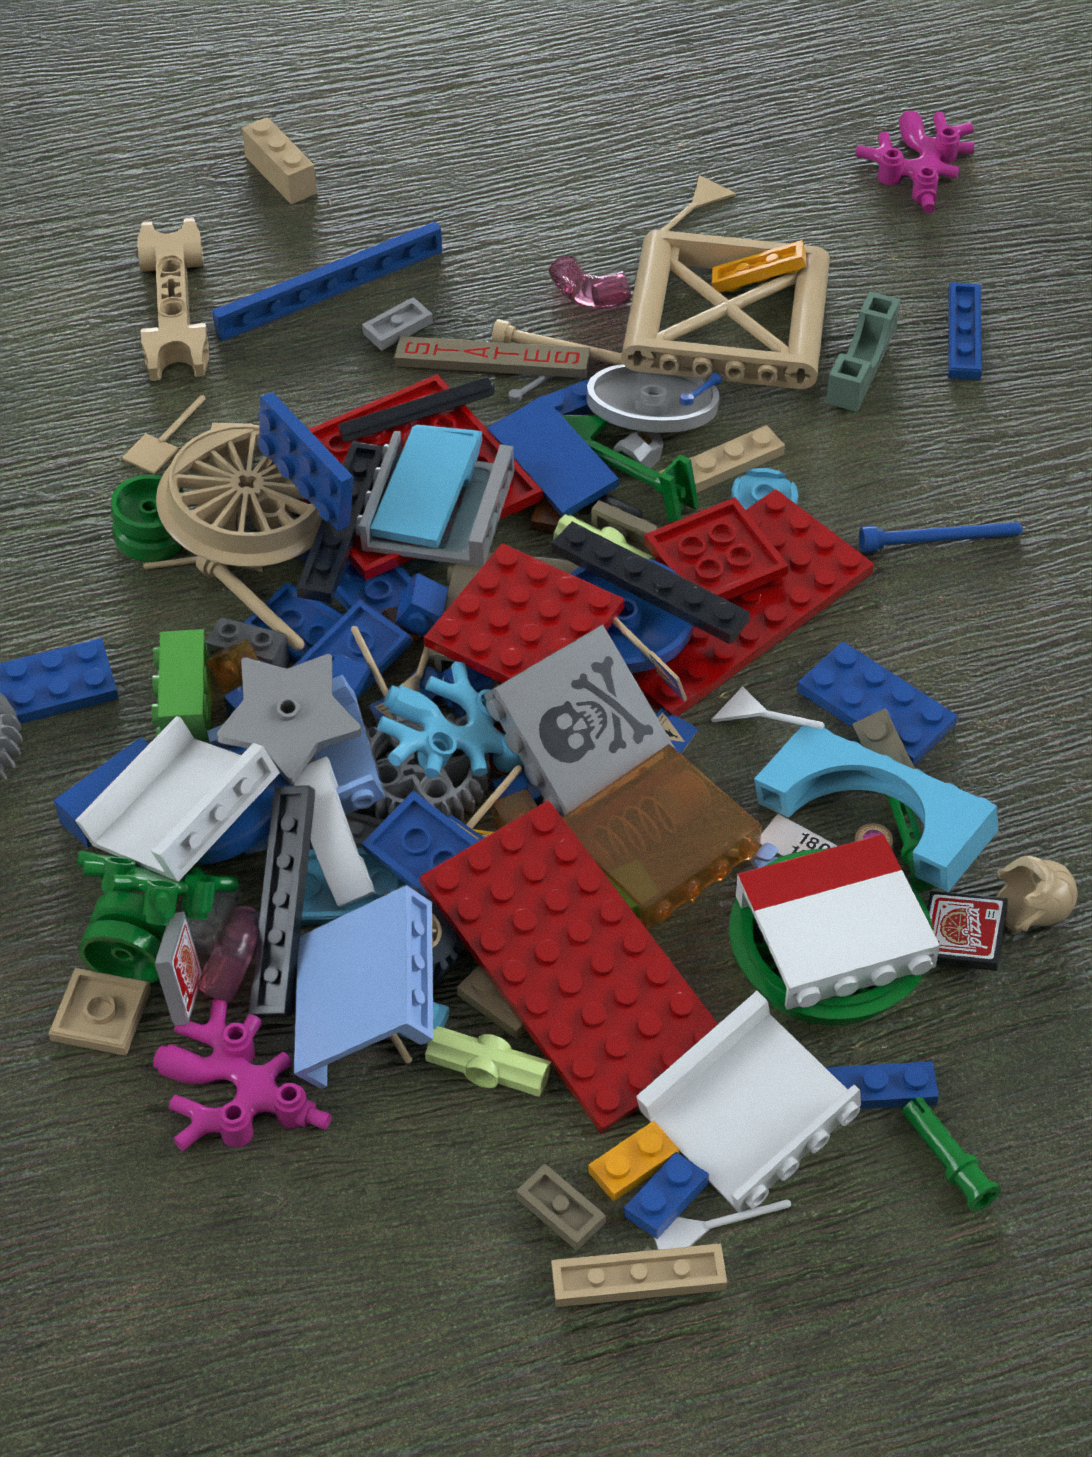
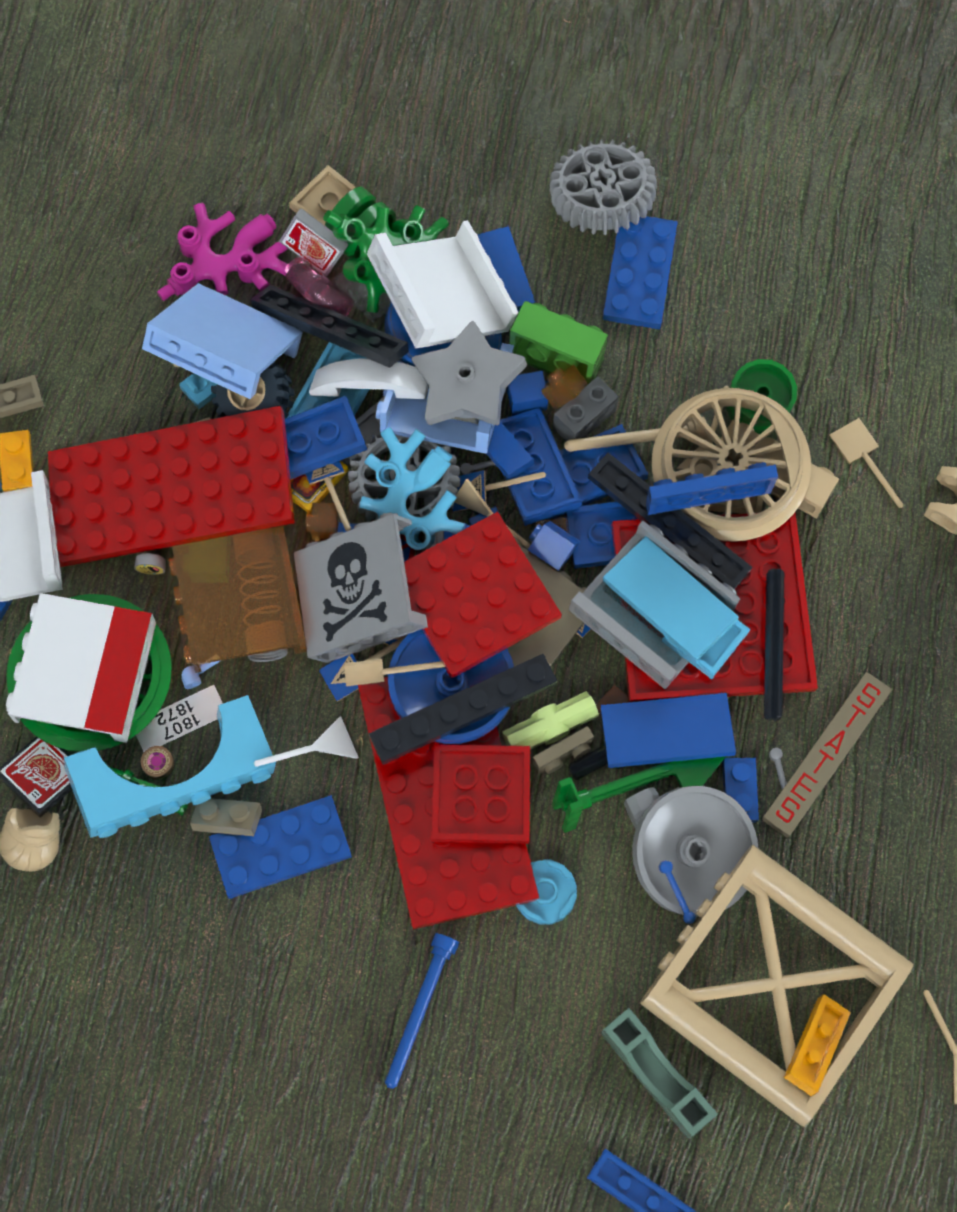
camera: 115 degrees right, 20 degrees up
light grey plate [362,297,433,351] -> none
yellowish green piece [425,1026,551,1097] -> none
tan piece [491,319,623,365] -> none
clear pink cylinder [549,255,631,308] -> none
tan plate [659,425,785,493] -> none
none -> light grey tile [134,553,166,575]

